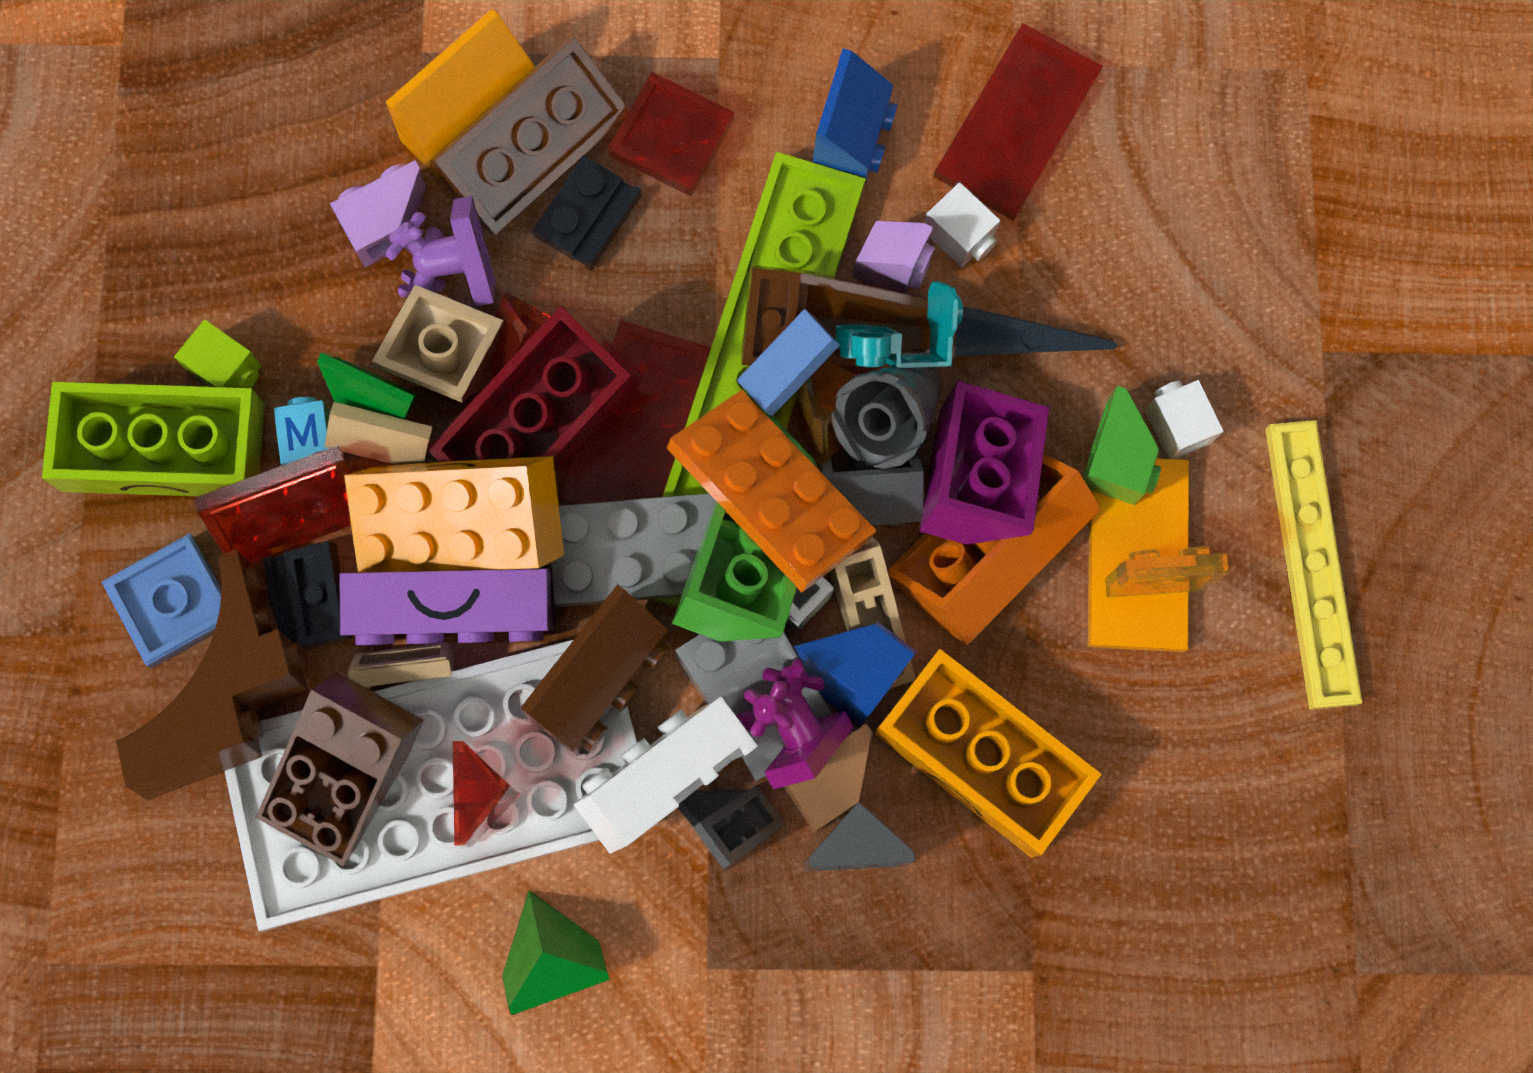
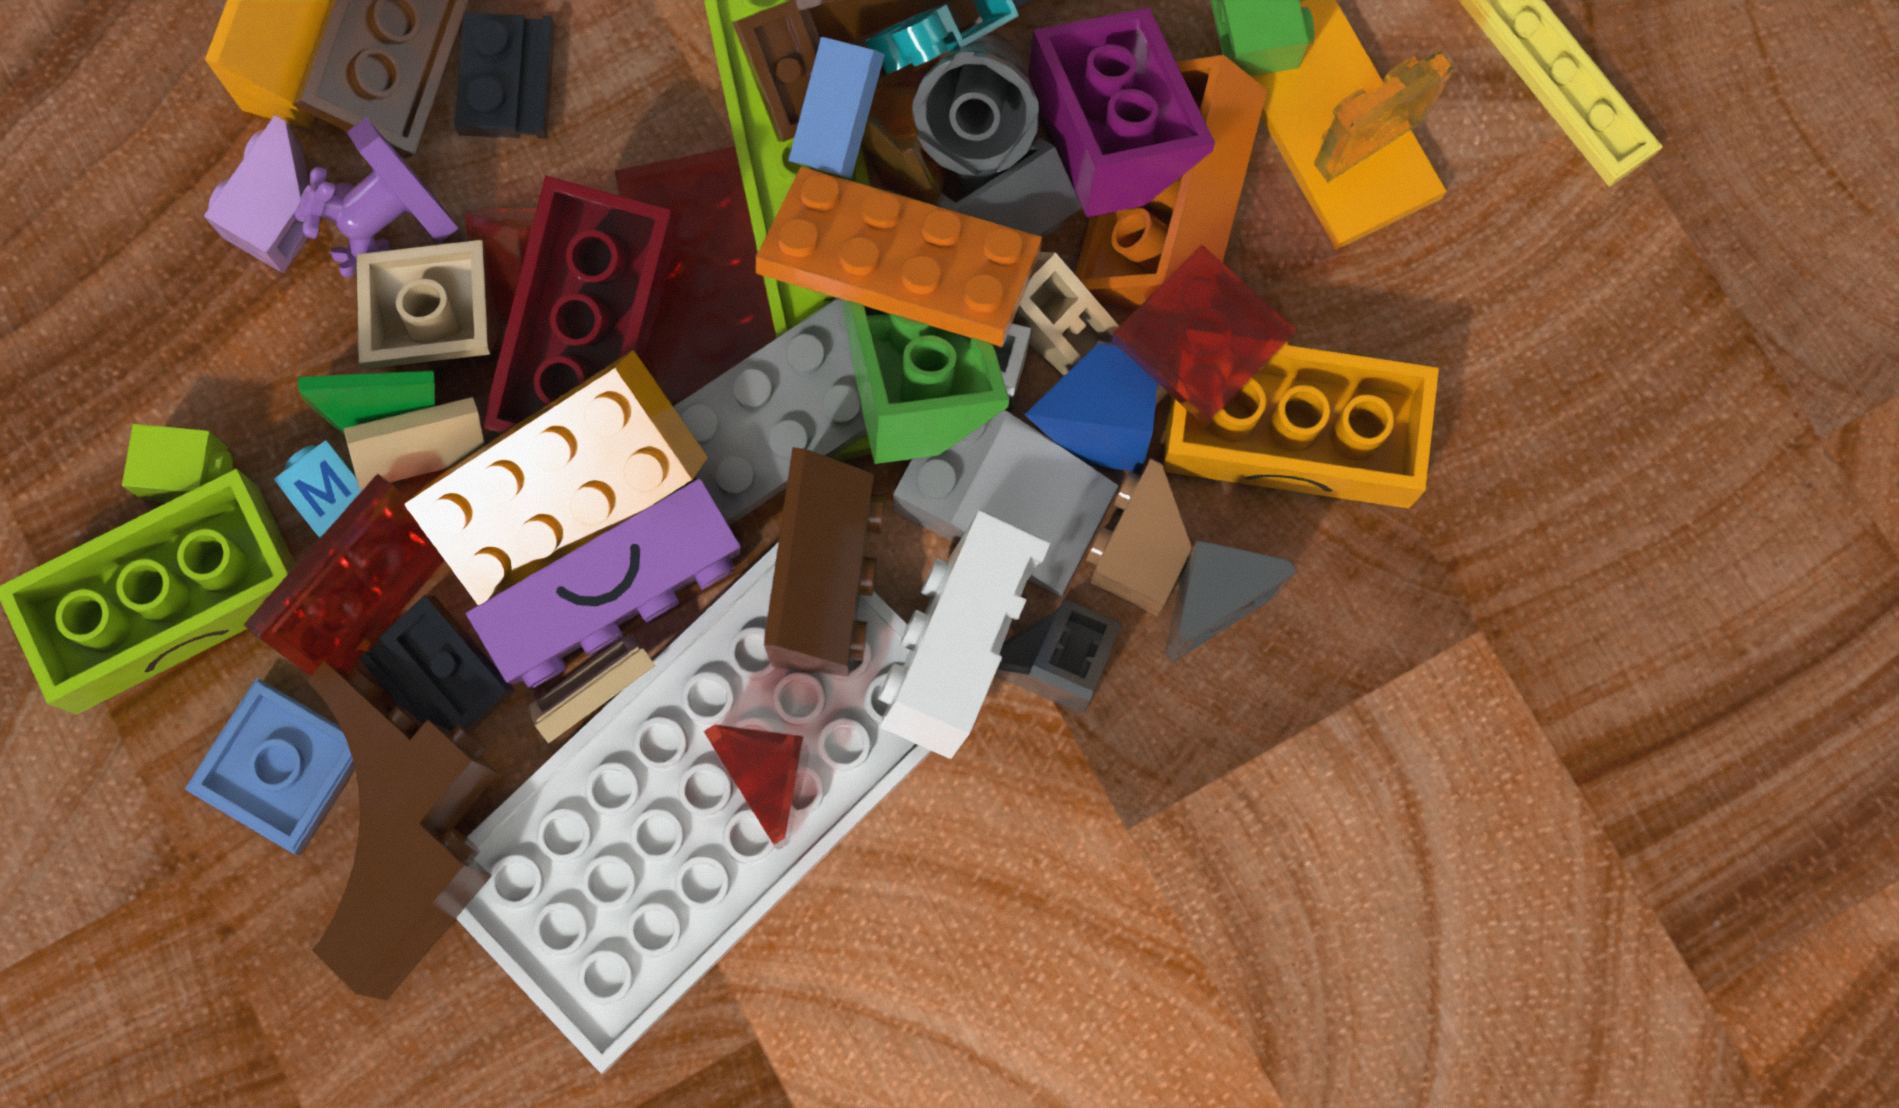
camera: 25 degrees left, 0 degrees up
reddish brown slope [255,672,424,866] -> none
green slope [502,890,610,1016] -> none
magenta piece [736,659,854,789] -> none
none -> clear red plate [1111,244,1297,427]

